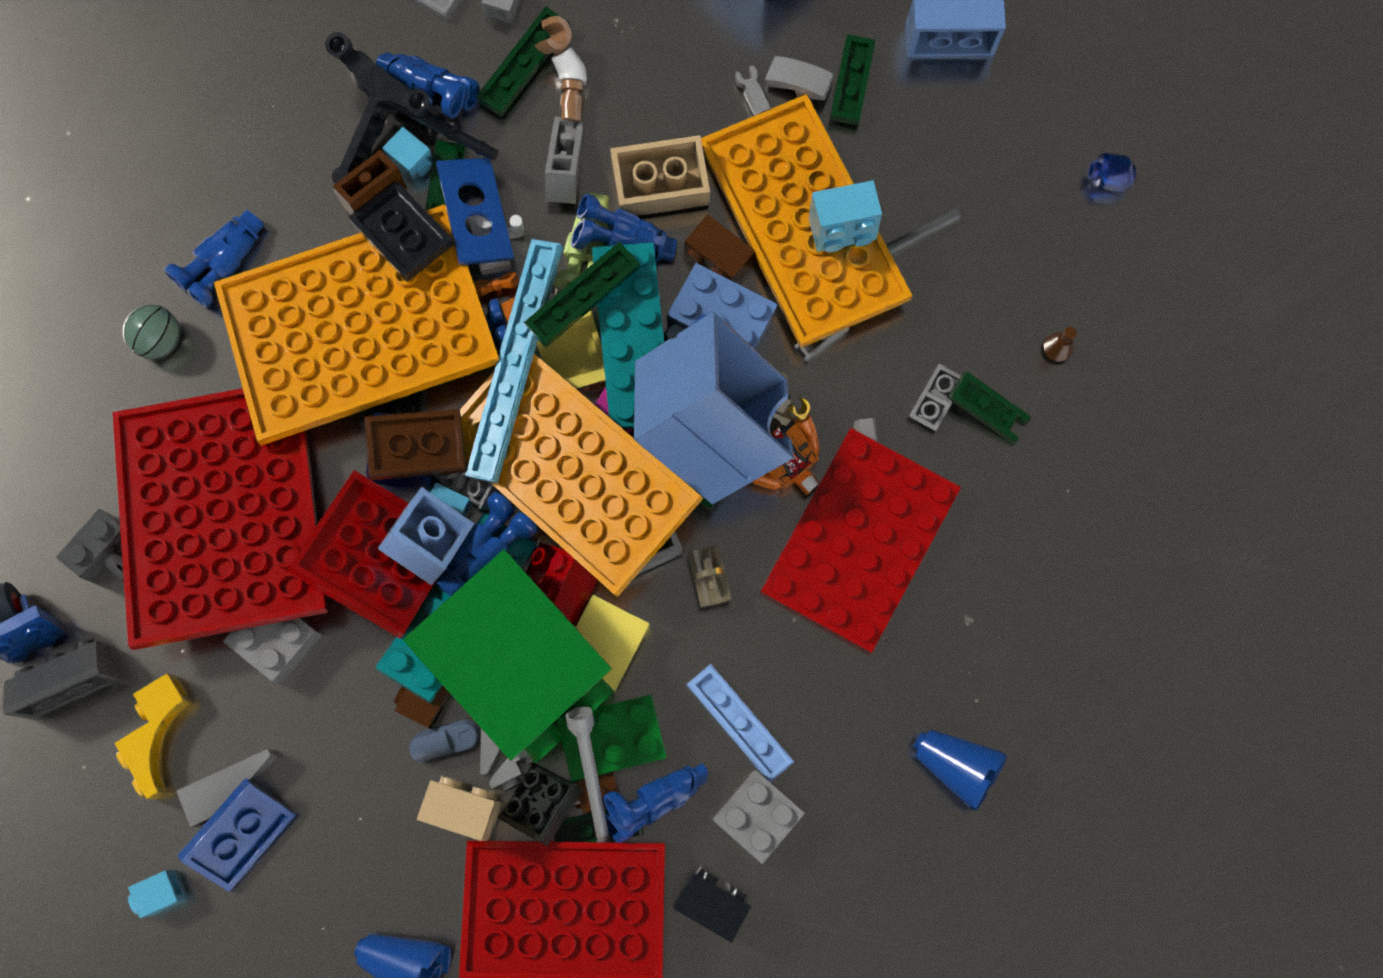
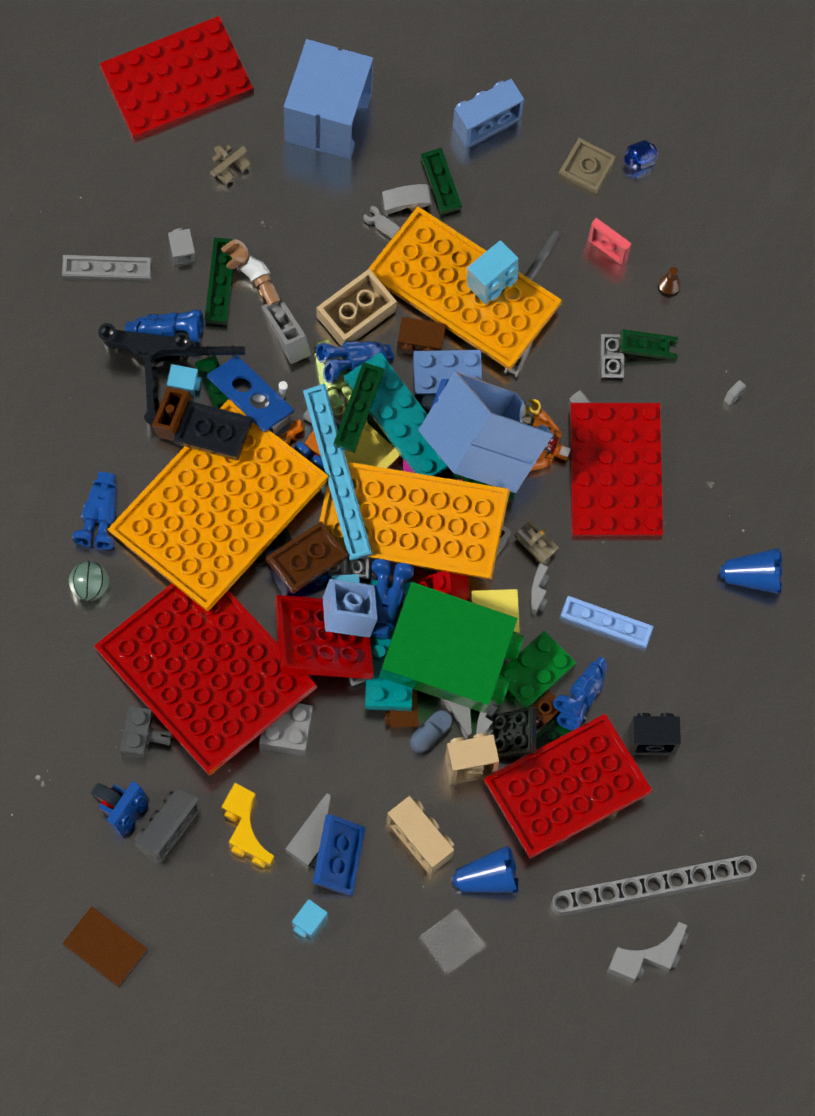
camera: 30 degrees left, 5 degrees down
light grey piece [565,706,611,842] -> none
light grey brick [712,770,805,864] -> none
none -> tan brick [387,796,454,876]
none -> light grey slope [530,563,549,616]
none -> dark tan tile [558,138,617,195]
none -> coral tile [588,218,632,266]
none -> light grey tile [724,380,746,405]

